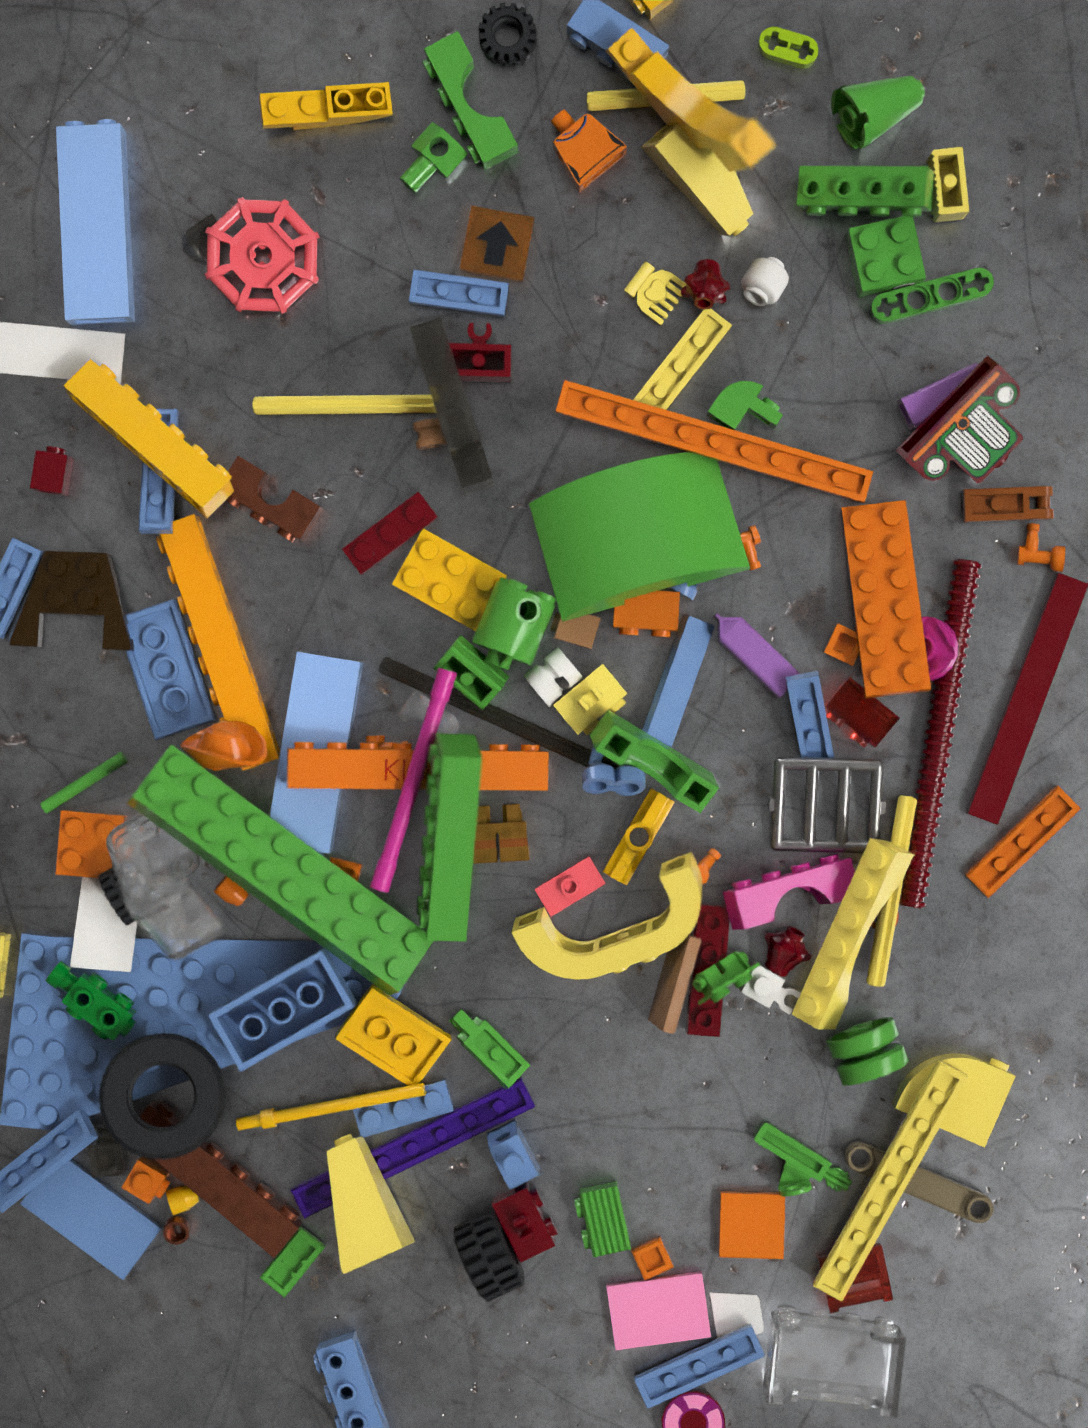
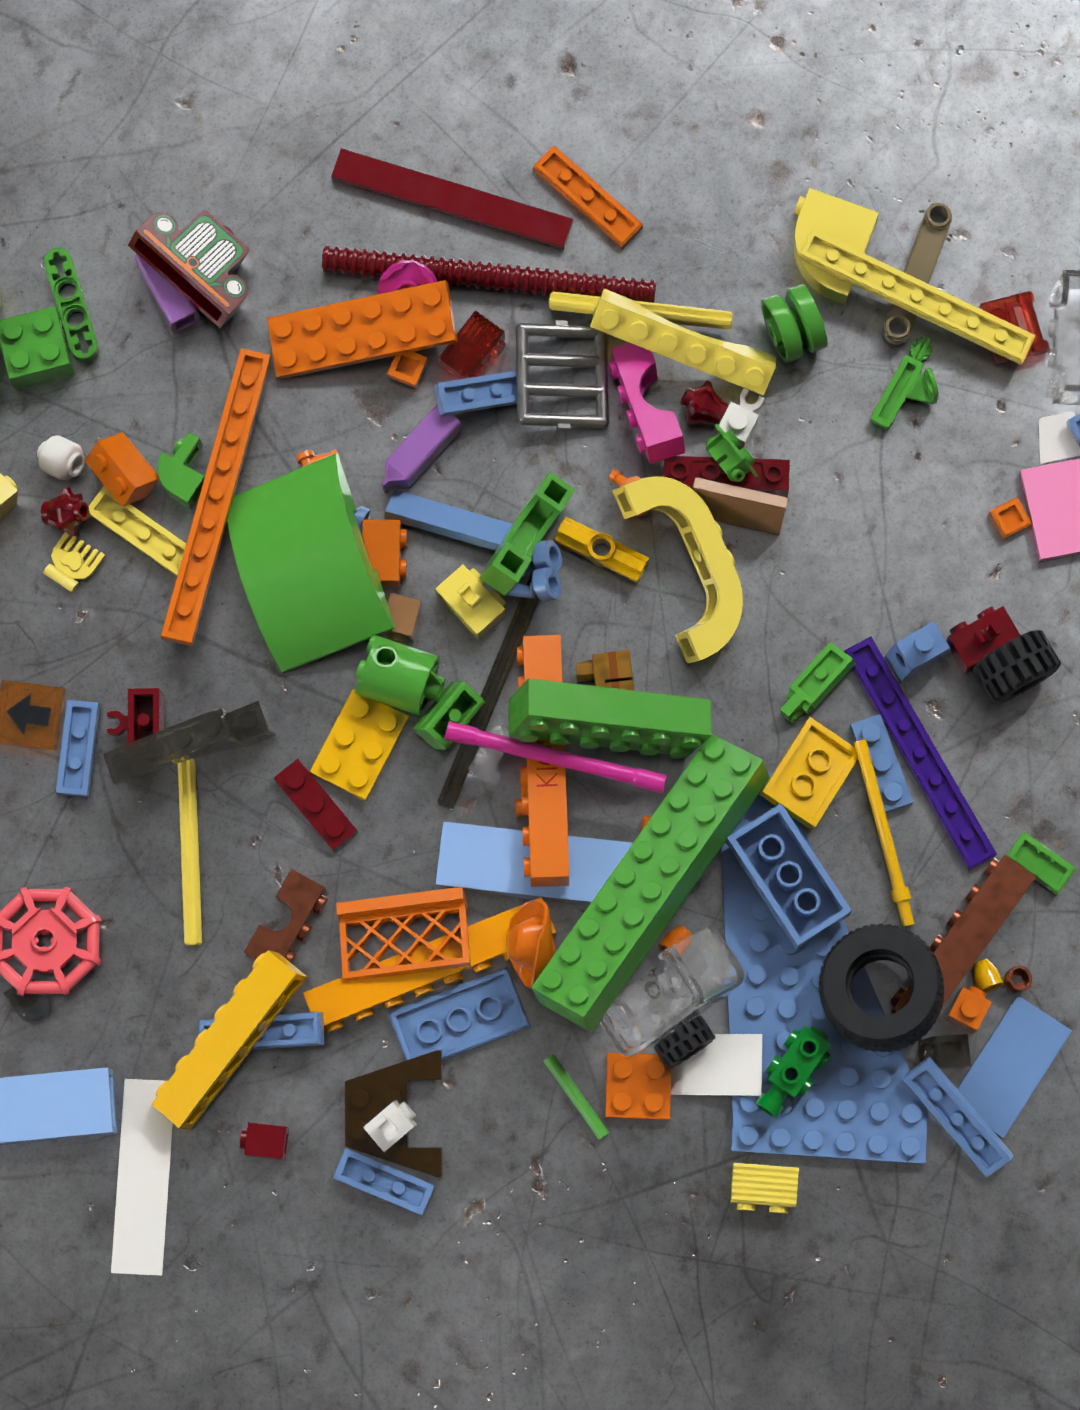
camera: 90 degrees left, 10 degrees down
light yellow slope [327,1134,415,1274] -> none
medium nougat wheel [413,418,448,450] -> none
white wheel [523,647,584,707] -> none
coral plate [534,856,606,917] -> none
bright green brick [574,1181,631,1257] -> none
orange tile [719,1191,785,1259] -> none
dark orange plate [962,486,1054,523] -> none
orange piece [1017,523,1066,572] -> none
none -> orange brick [84,432,160,507]
none -> orange fence [336,887,471,981]
none -> white brick [363,1100,417,1152]

